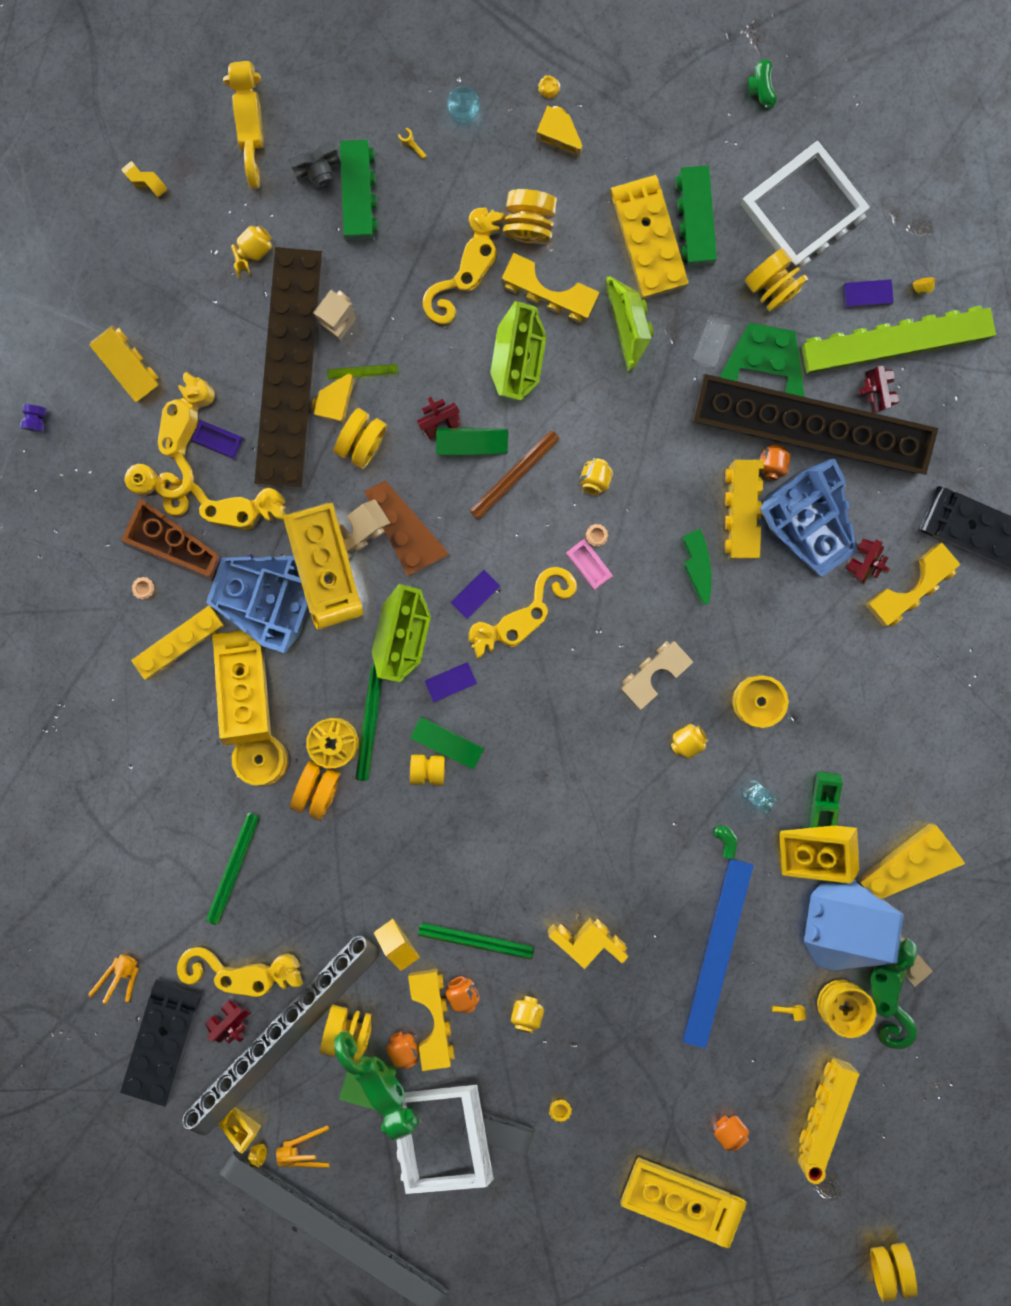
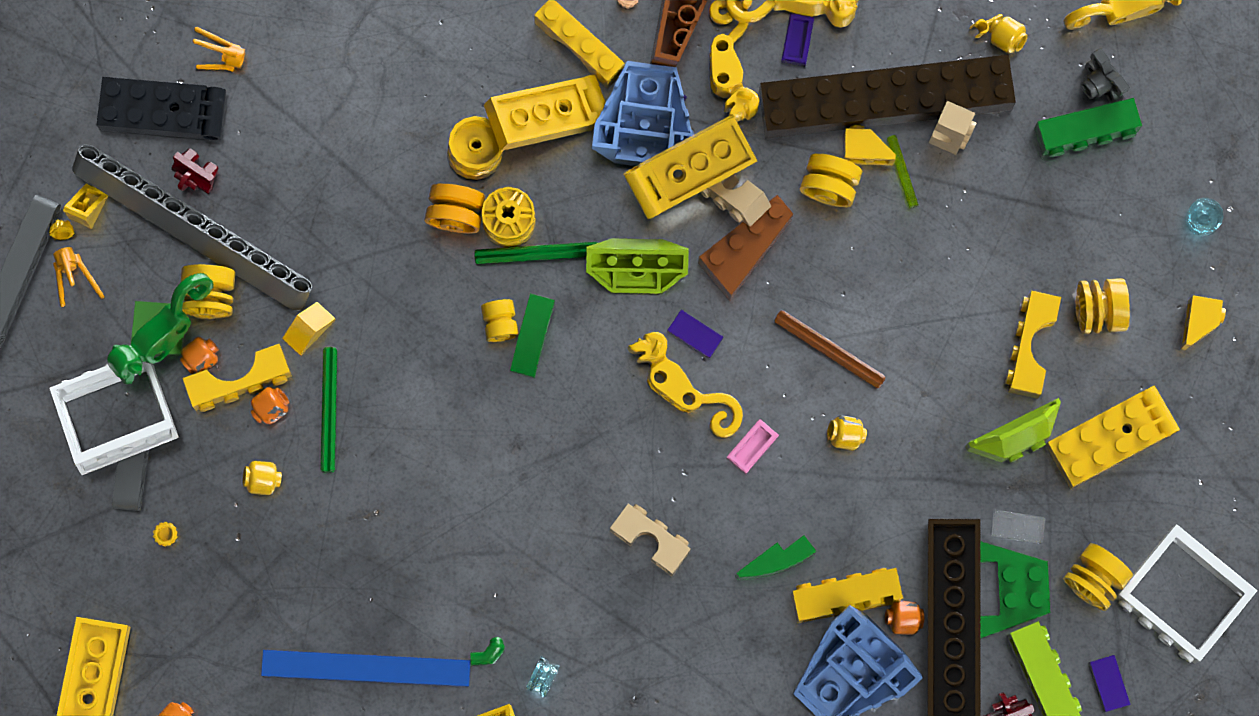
camera: 70 degrees right, 10 degrees down
yellow animal [177,947,303,997] -> none
green axle [206,813,260,925] -> none
yellow hand [398,128,427,159] -> none
dark red hips [416,397,461,439] -> none
yellow animal [423,207,505,325] -> none
dark purple tile [425,662,477,702] -> none
green slope [436,427,508,455] -> none
lime wedge [490,301,547,401] -> none
yellow piece [538,75,560,99] -> none
yellow bracket [548,918,629,969] -> none
light nougat piece [586,524,608,547] -> none
yellow head [671,724,708,759] -> none
green brick [675,165,717,267] -> none
yellow wheel [732,675,789,728] -> none

